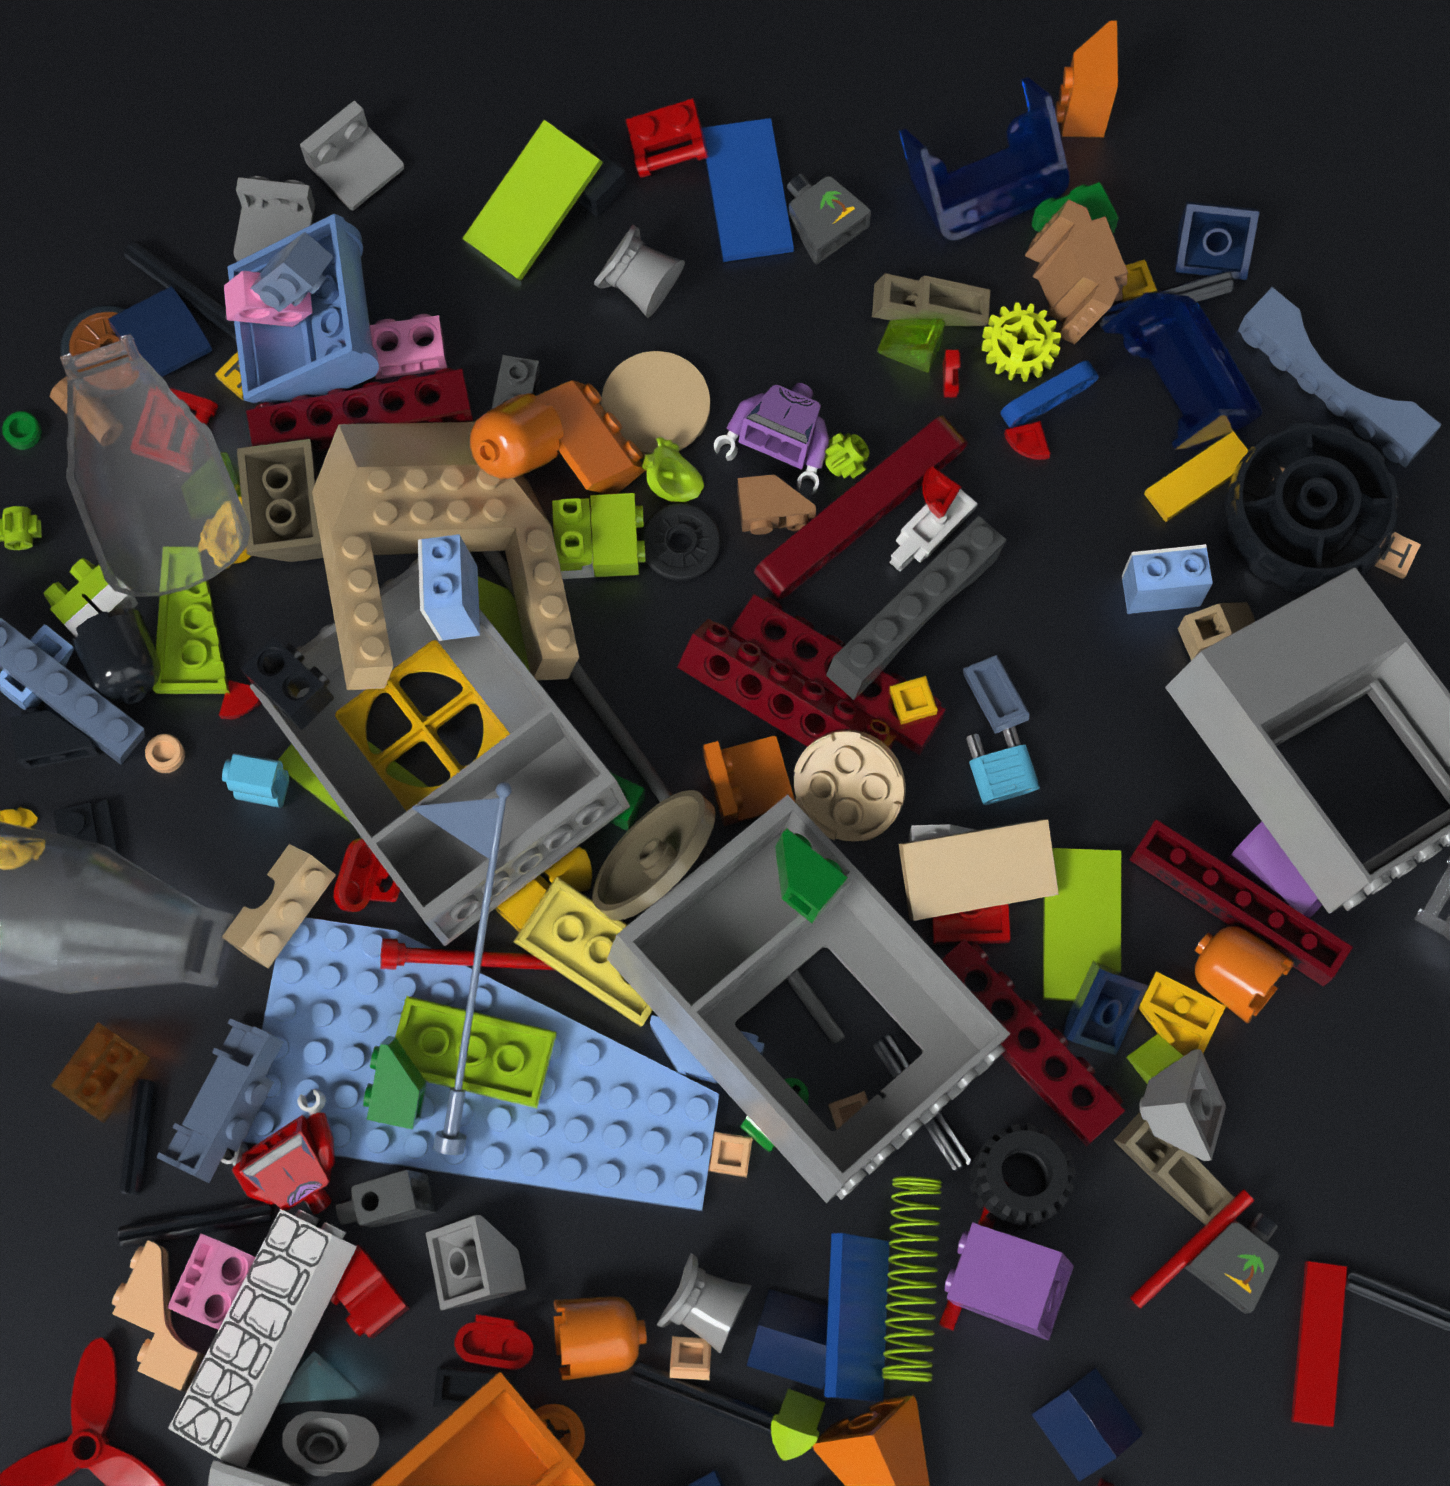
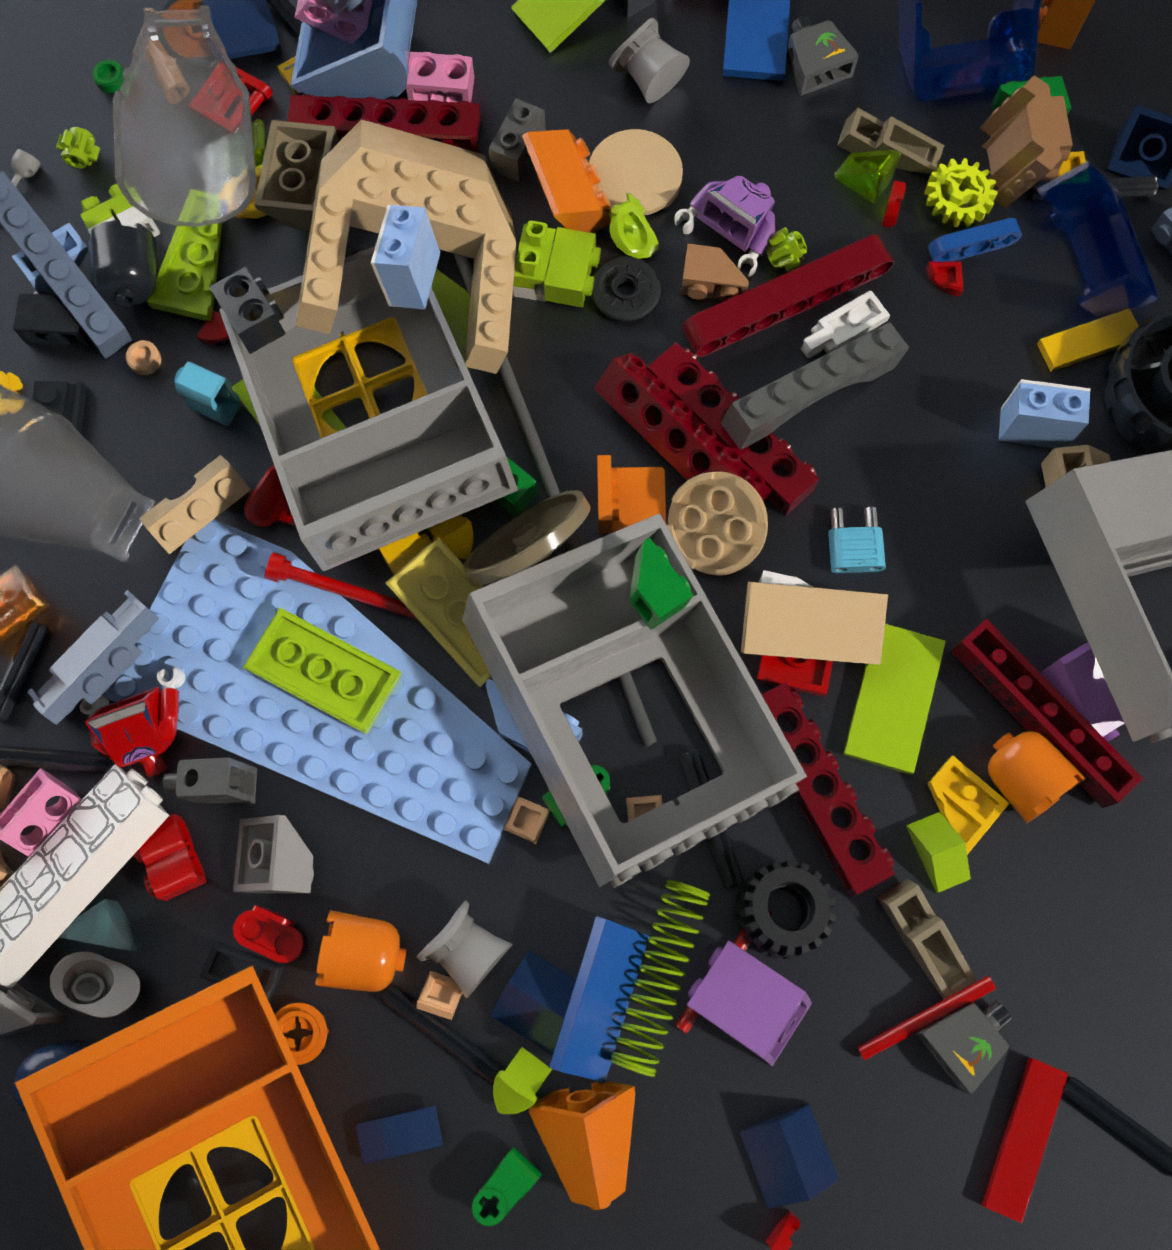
camera: 15 degrees right, 0 degrees up
green slope [363,1036,427,1129] -> none
sand blue piece [412,782,512,1155] -> none
orange cylinder [470,393,564,479] -> none
yellow tile [889,676,938,725] -> none
red tile [922,466,961,519] -> none
sand blue tile [963,655,1029,734] -> none
dark blue slope [1061,960,1148,1055] -> none
light grey slope [1140,1049,1226,1161] -> none

